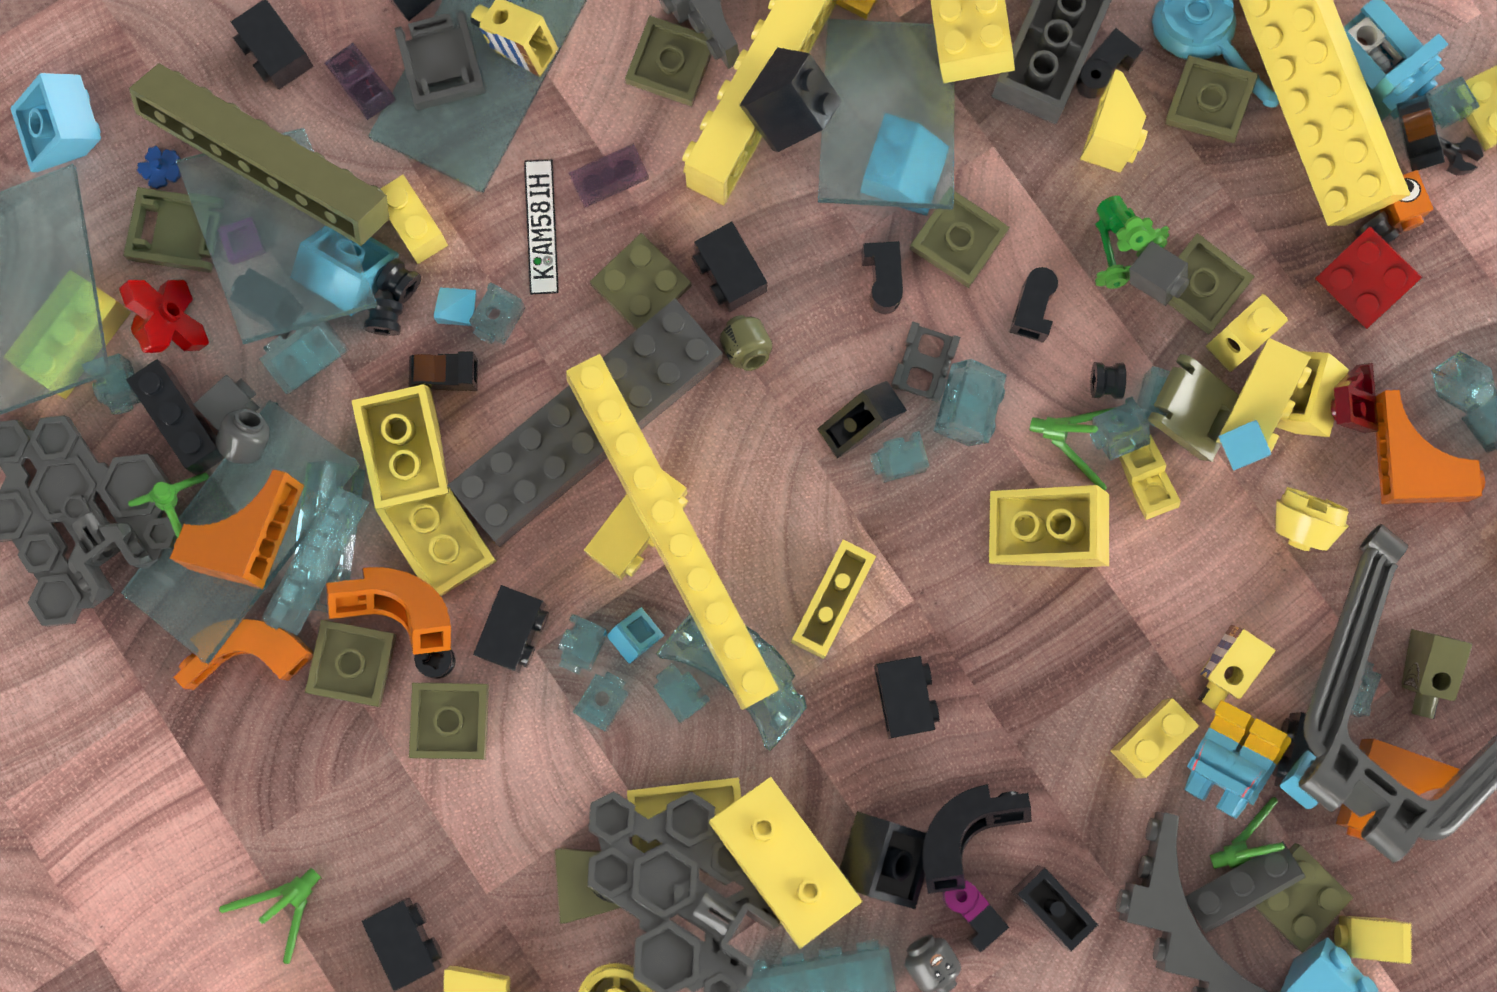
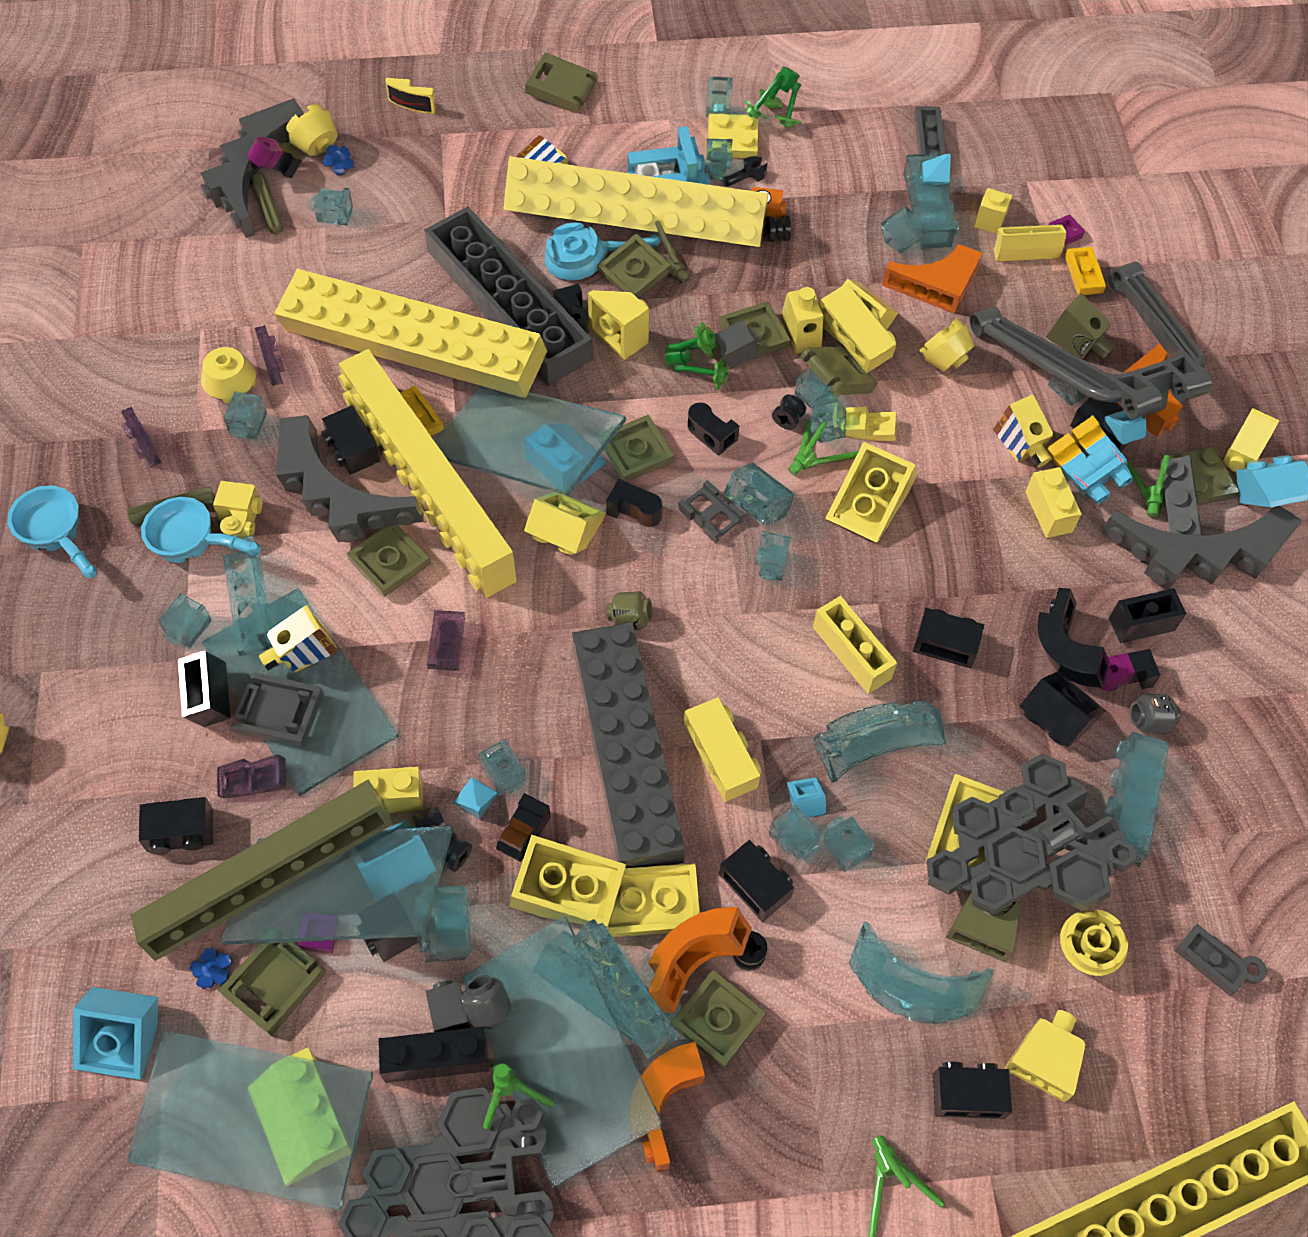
camera: 60 degrees left, 20 degrees down
clear light blue brick [84,353,140,415] -> none
red plant [119,280,209,353] -> none
orange arch [170,469,304,589] -> none
olive plate [409,683,489,760] -> none
sticker [524,159,559,295] -> none
light yellow brick [566,354,779,710] -> none
olive plate [590,233,692,330] -> none
clear light blue brick [653,663,711,723] -> none
black piece [692,221,768,312] -> none
light yellow plate [709,777,863,949] -> none
black slope [739,47,842,152] -> none
black slope [817,381,907,458] -> none
medium azure slope [1218,420,1271,471] -> none
red plate [1315,226,1423,329] -> none
dark red wing [1331,363,1379,434] -> none
black leg [1396,95,1445,172] -> none
none -> light yellow slope [524,491,606,555]
none -> olive plant [655,220,690,283]
none -> clear light blue windscreen [849,921,994,1024]

